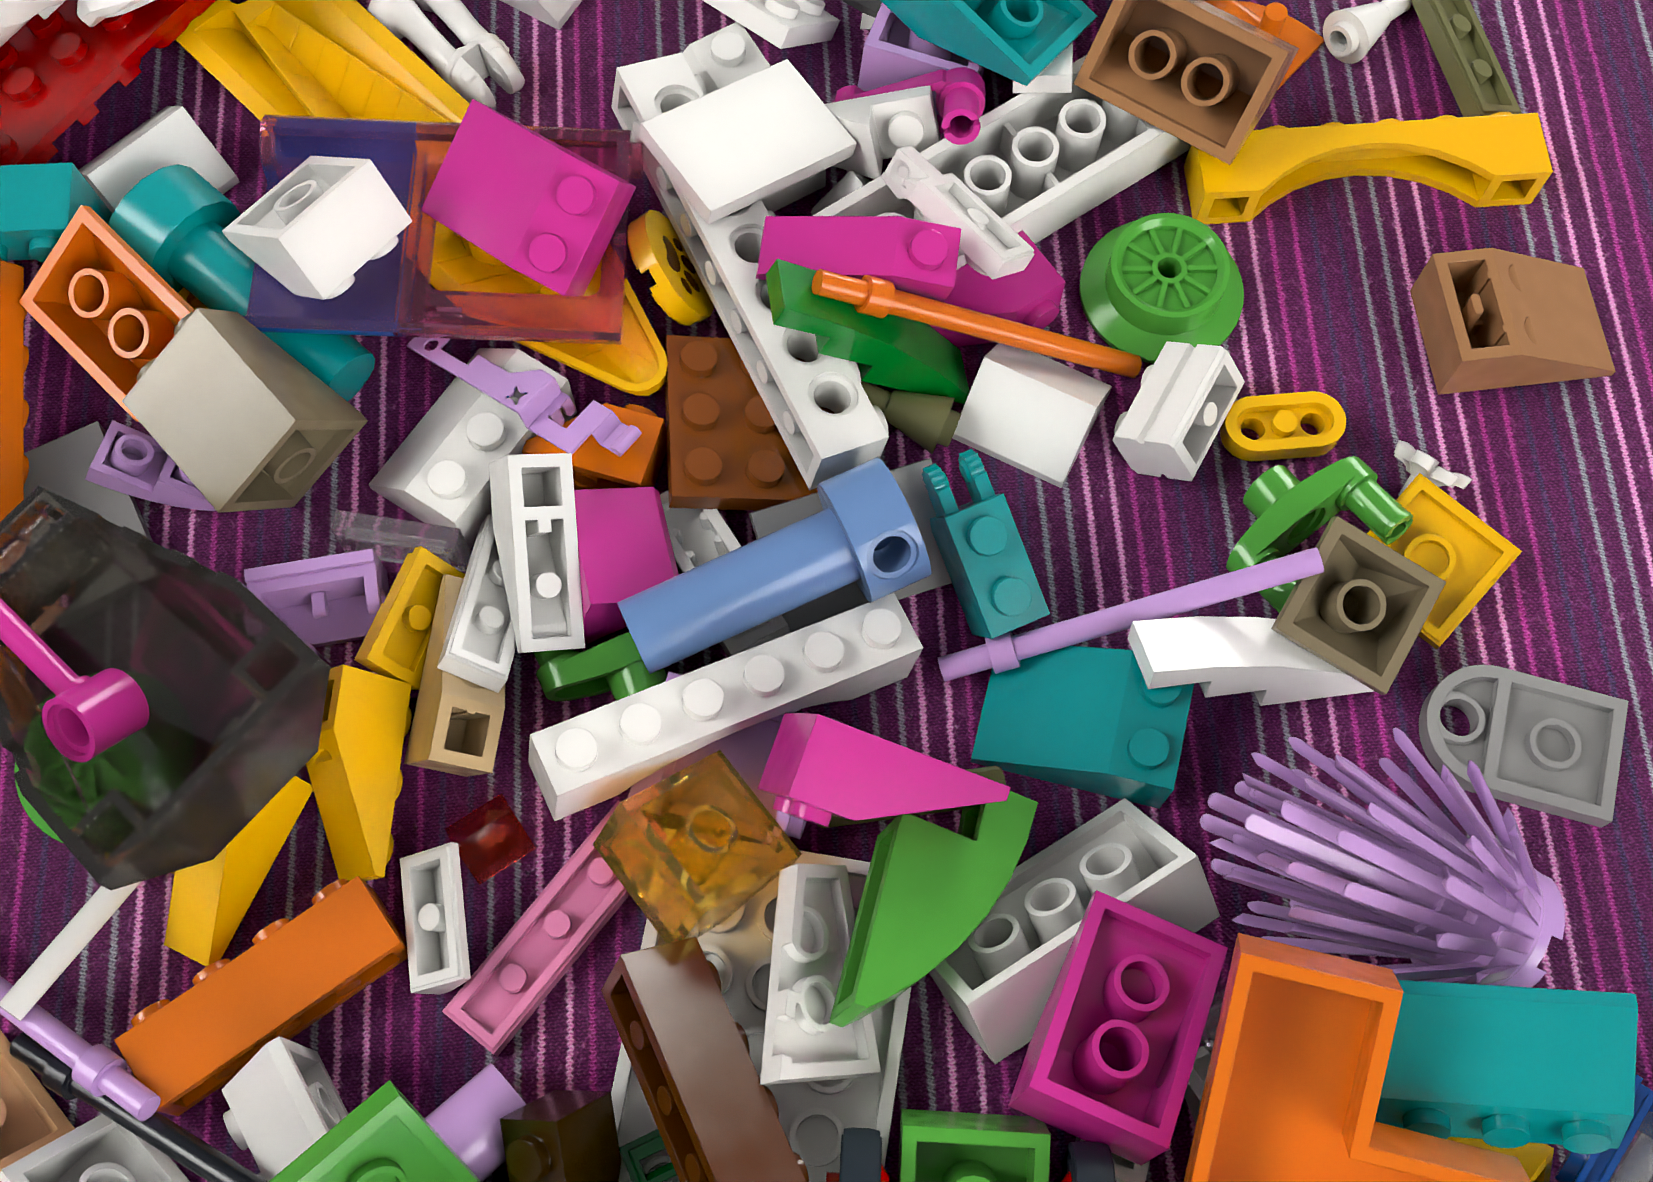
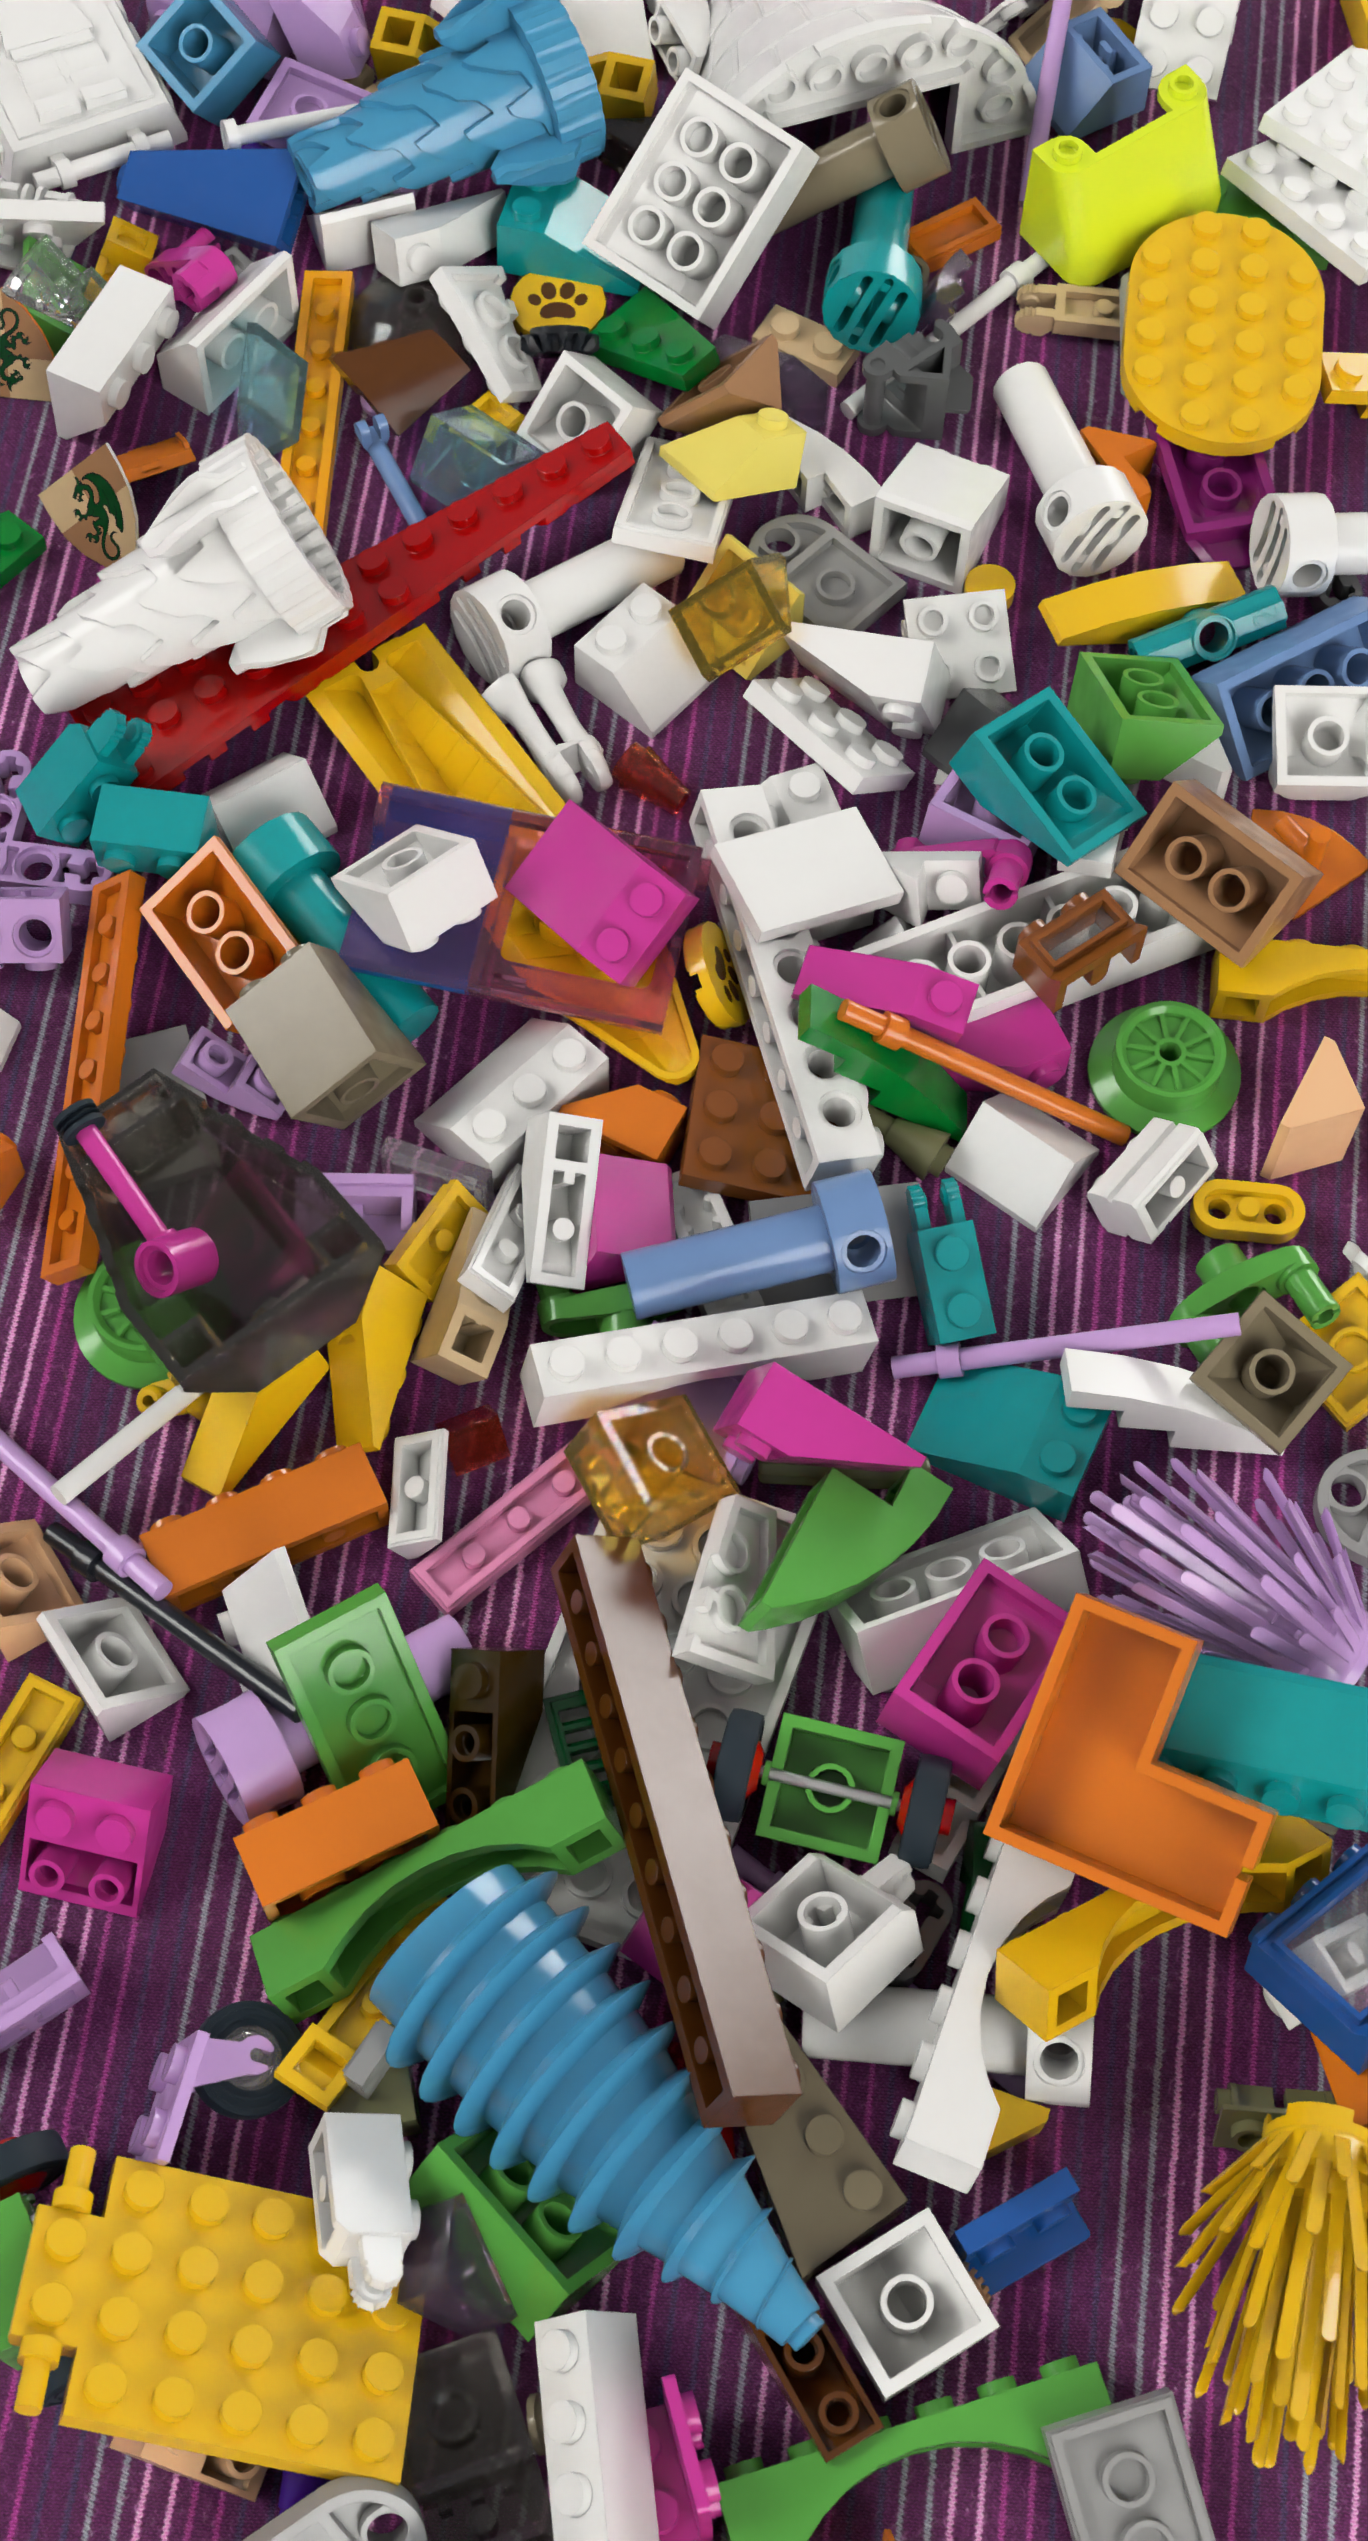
camera: 10 degrees right, 5 degrees down
lavender piece [406,325,642,457] -> none
white hinge [881,146,1035,280] -> none
none -> clear red cone [612,742,692,816]
none -> dark orange window [1012,888,1149,1014]
none -> light nougat slope [1260,1036,1365,1180]

